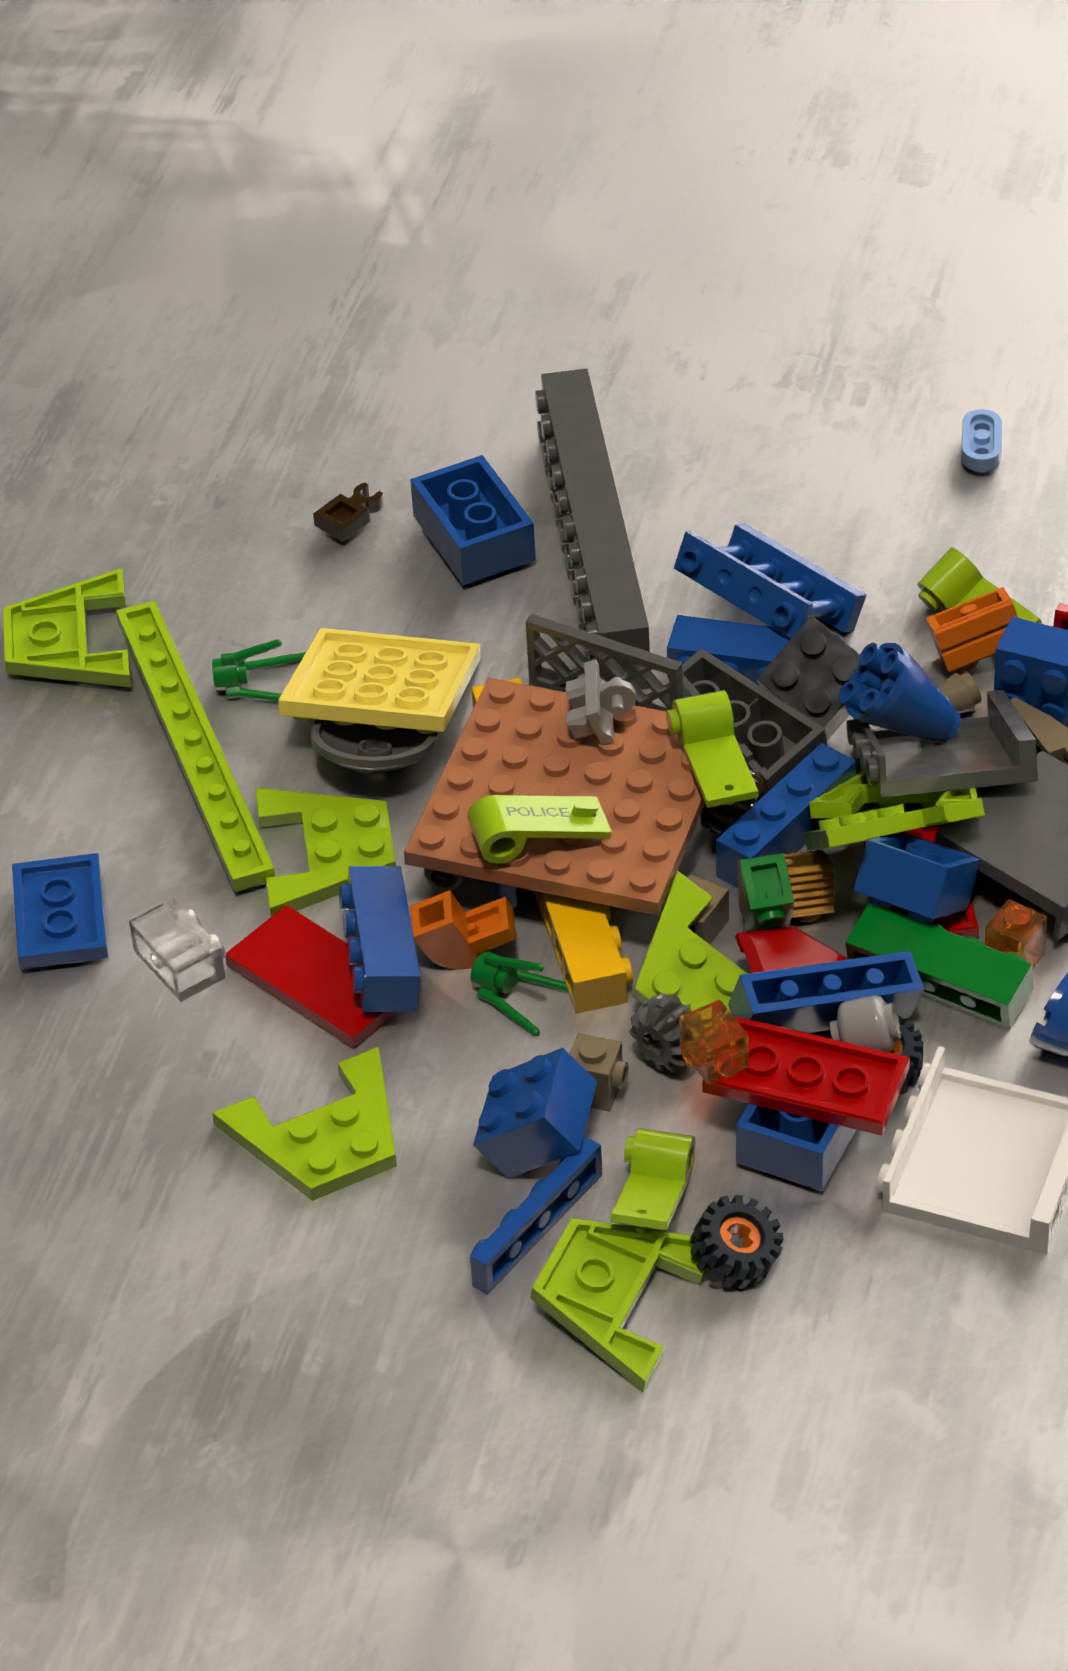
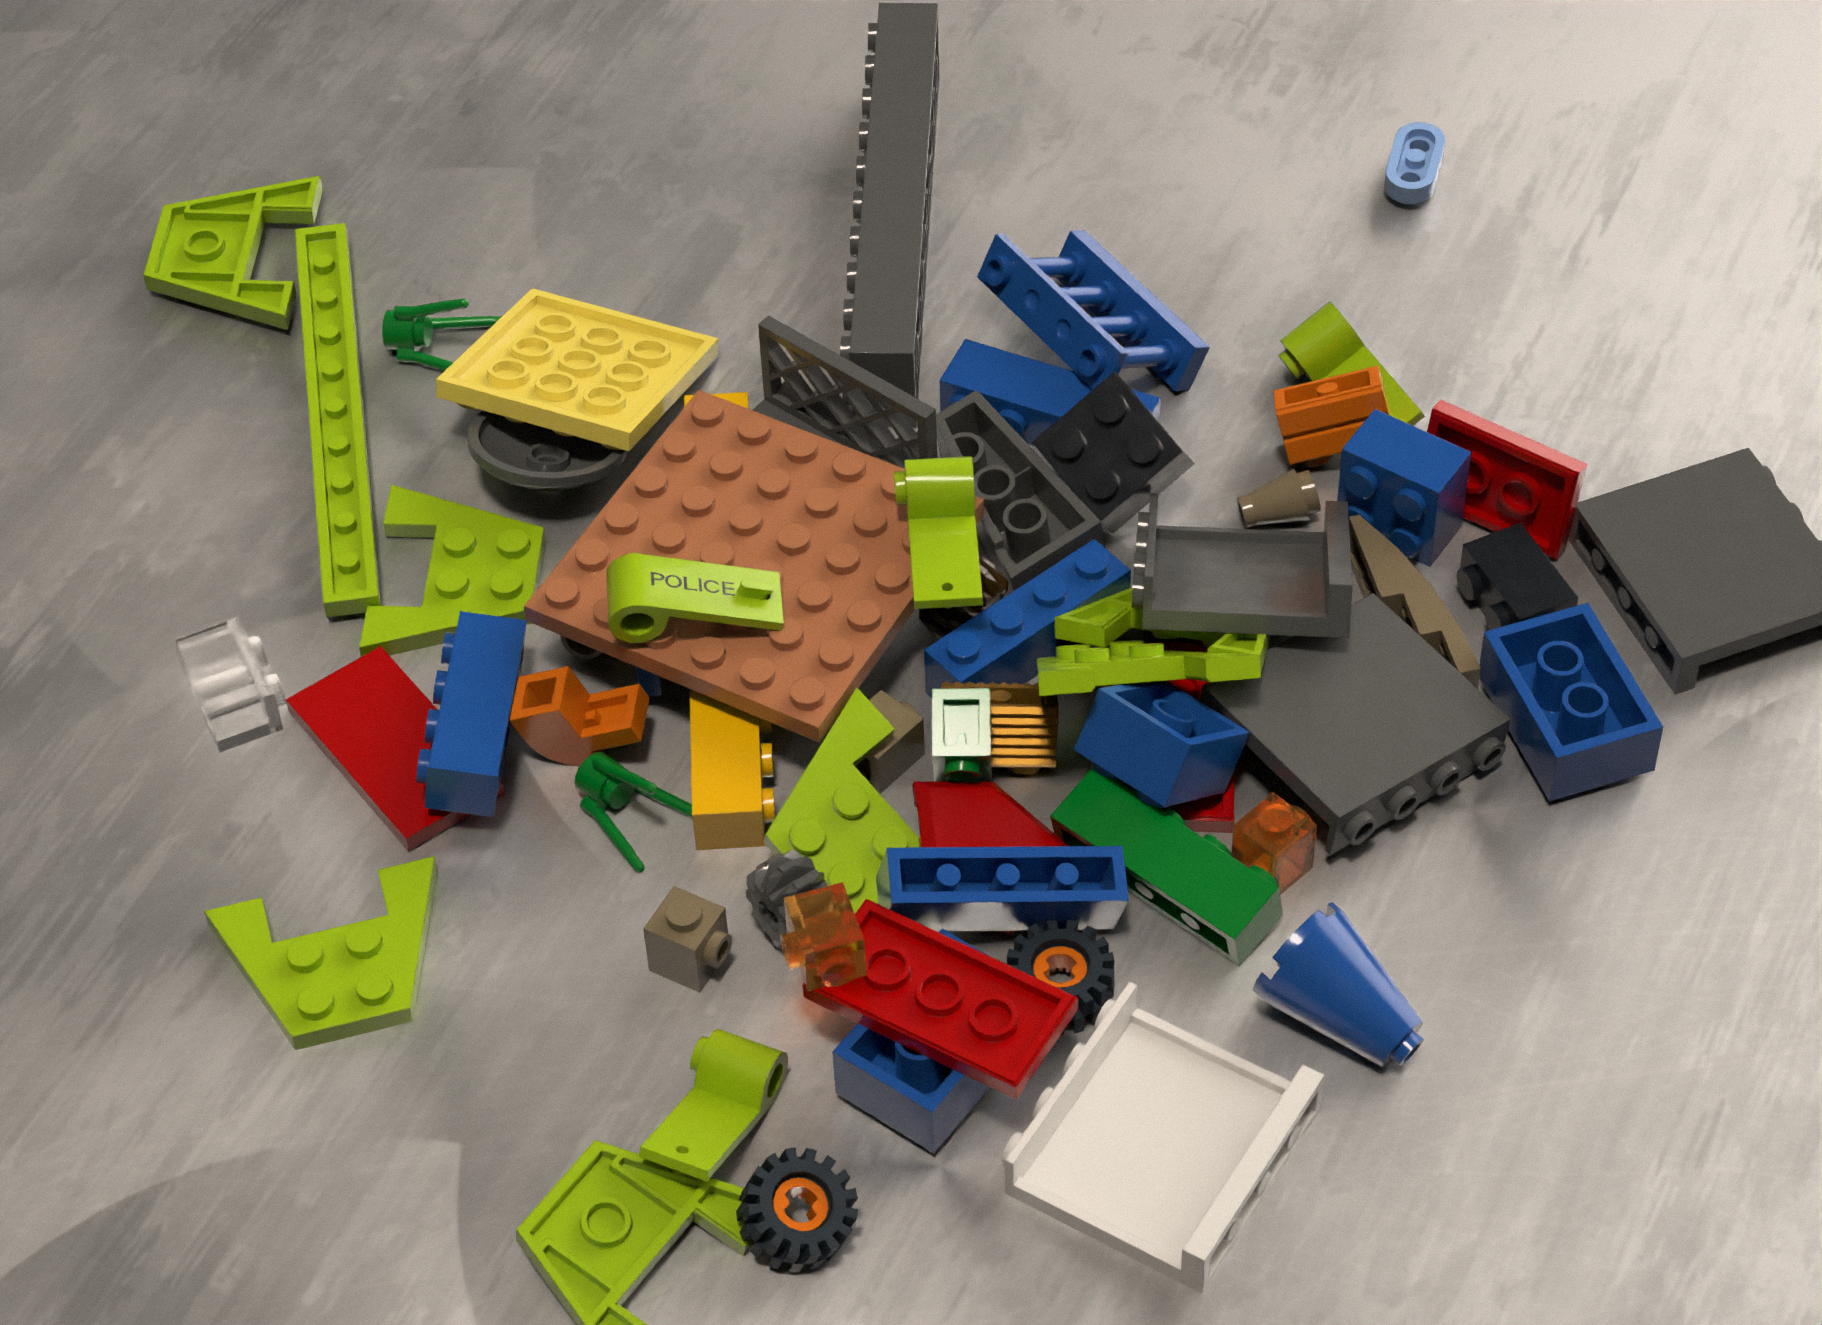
camera: 10 degrees right, 5 degrees up
blue plate [12,853,108,969] -> none
dark brown plate [313,483,384,542] -> none
blue brick [410,455,536,585] -> none
blue plate [470,1137,603,1295] -> none
blue brick [473,1048,597,1178] -> none
light grey hips [566,659,636,745] -> none
light grey head [830,995,901,1053] -> none
blue cone [838,643,961,742] -> none

